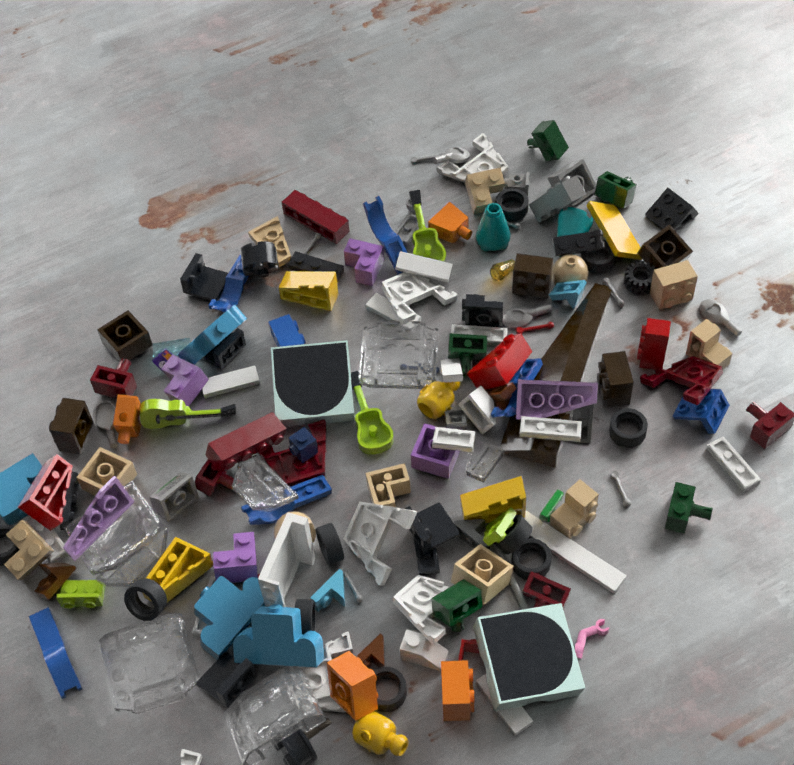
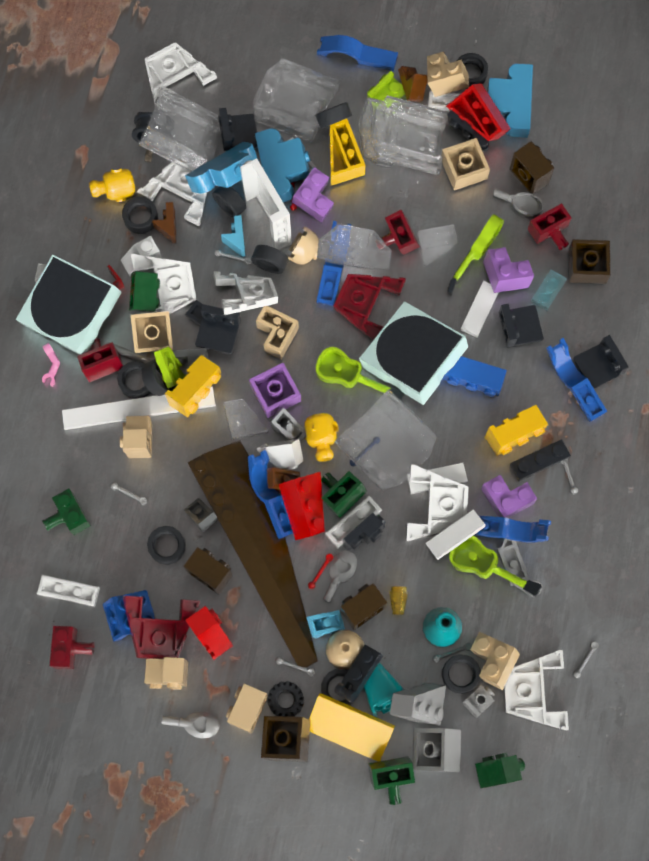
camera: 130 degrees right, 20 degrees up
lavender wedge [63,476,134,561] -> none
orange torso [113,394,142,444] -> none
light grey slope [149,472,199,521] -> none
dark purple tile [152,348,172,374] -> none
dark azure brick [177,305,247,365] -> none
dark red brick [205,412,287,472] -> none
black brick [240,241,279,278] -> none
tan wing [248,216,291,267] -> none
dark red brick [281,190,350,244] -> none
dark blue brick [288,427,318,463] -> none
orange brick [327,651,378,721] -> none
orange torso [428,202,473,243] -> none
light grey piece [432,147,470,164] -> none
white plate [432,427,475,452] -> none
white tile [440,358,463,382] -> none
orange brick [441,660,475,721] -> none
lavender wedge [516,379,598,419] -> none
white tile [520,416,582,442] -> none
green tile [539,489,564,522] -> none
black bracket [645,187,699,230] -> none
none -> clear wing [417,224,457,267]

